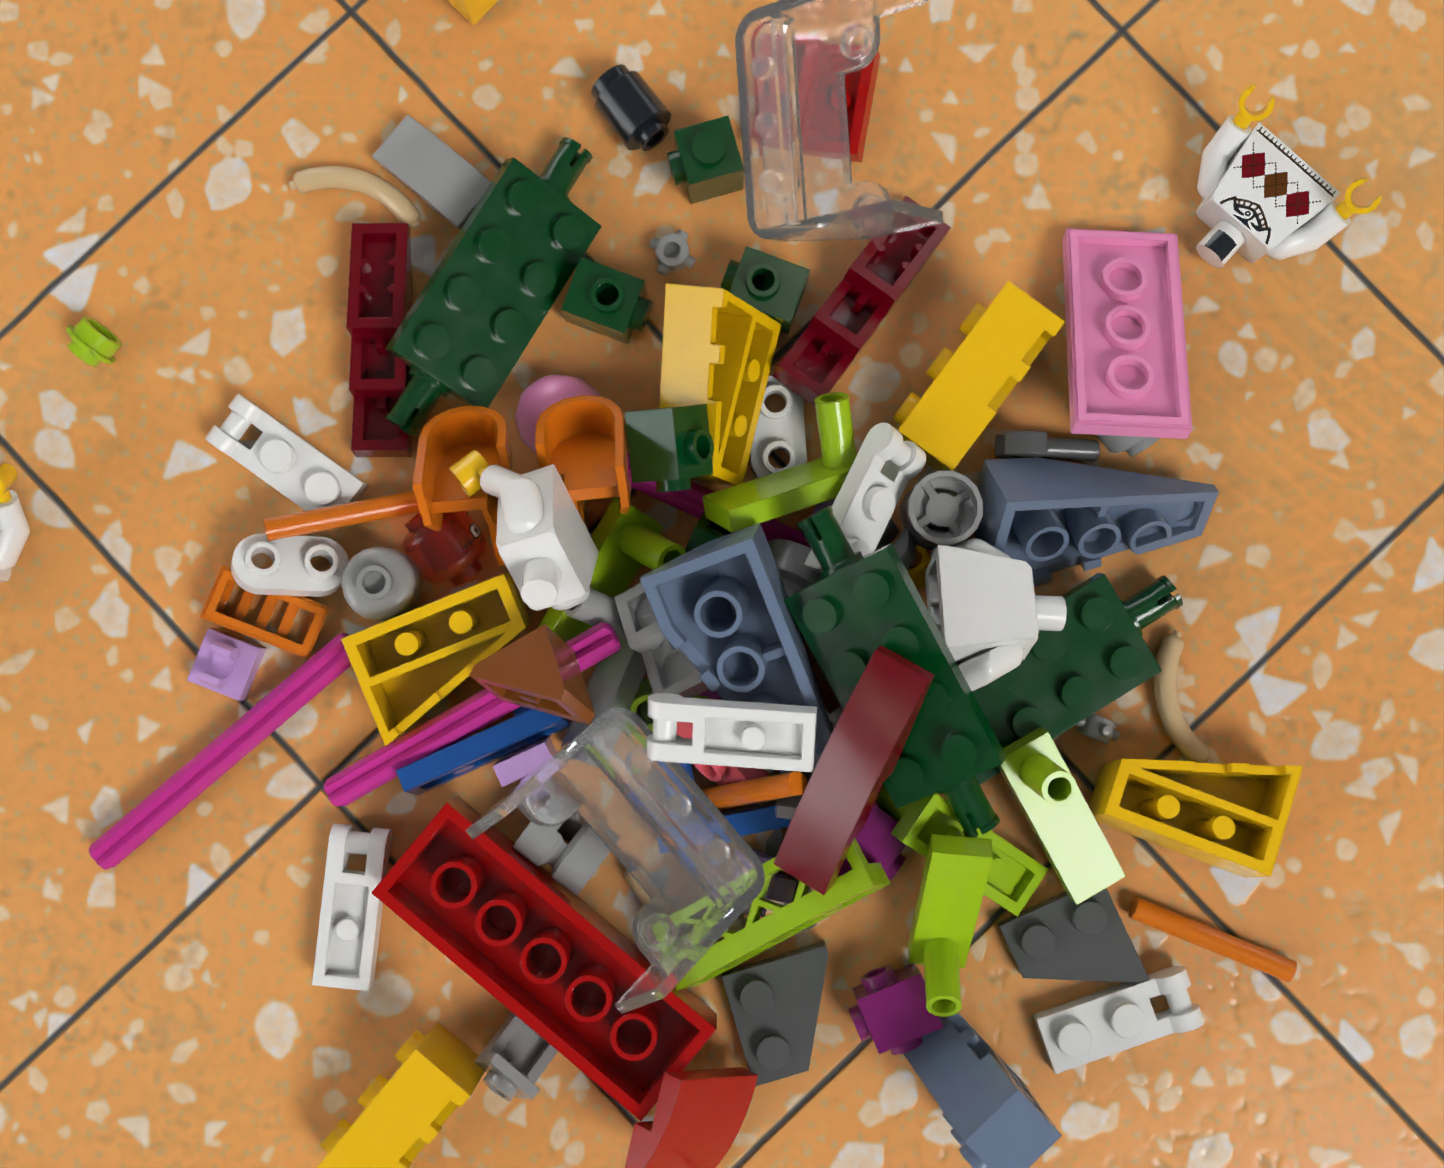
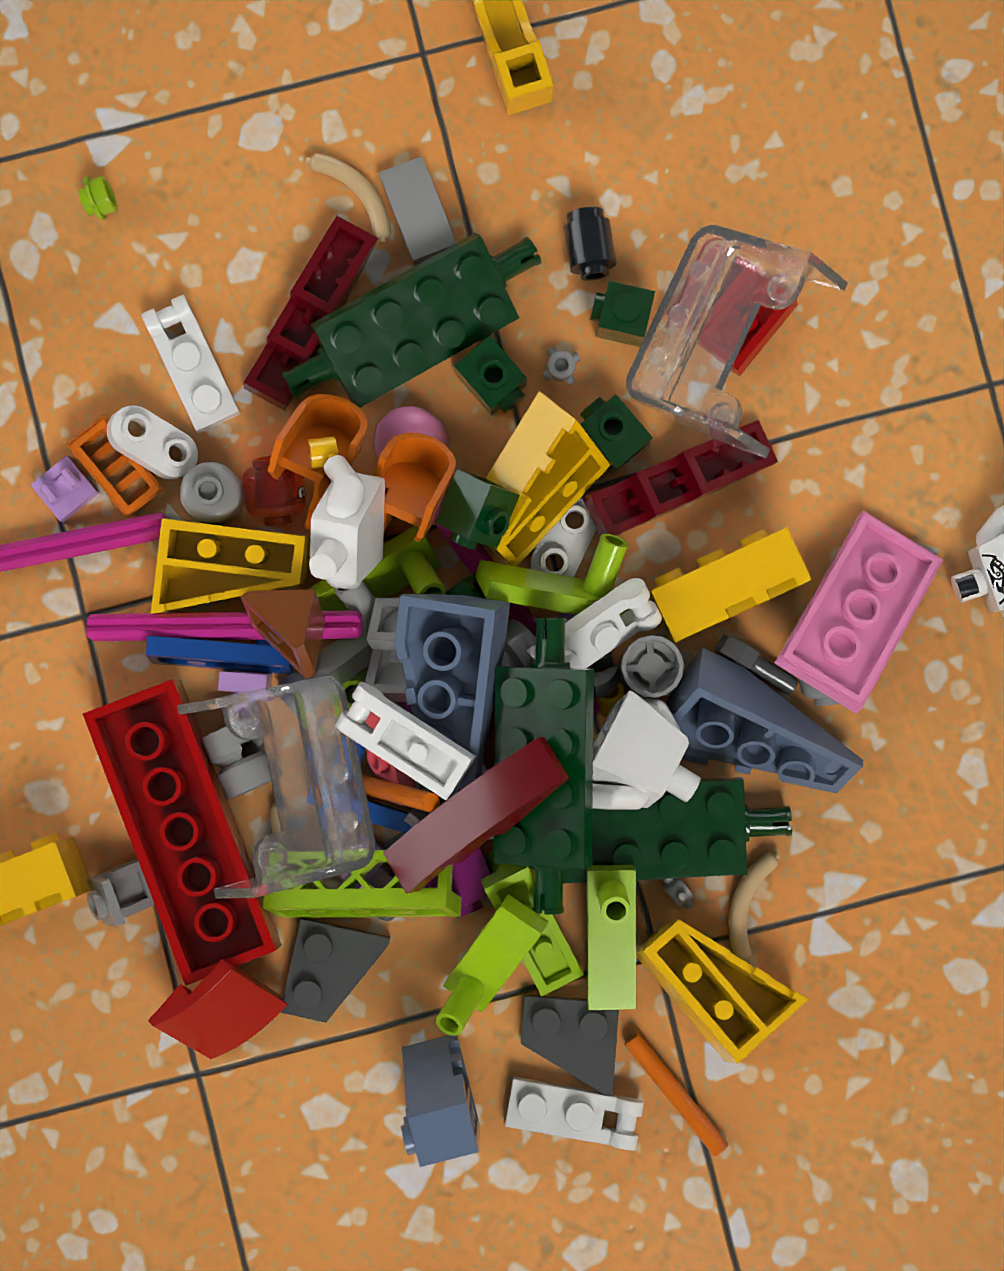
camera: 25 degrees right, 0 degrees up
orange bar [263,491,419,541] -> none
white plate [312,823,393,991] -> none
magenta brick [848,964,943,1055] -> none

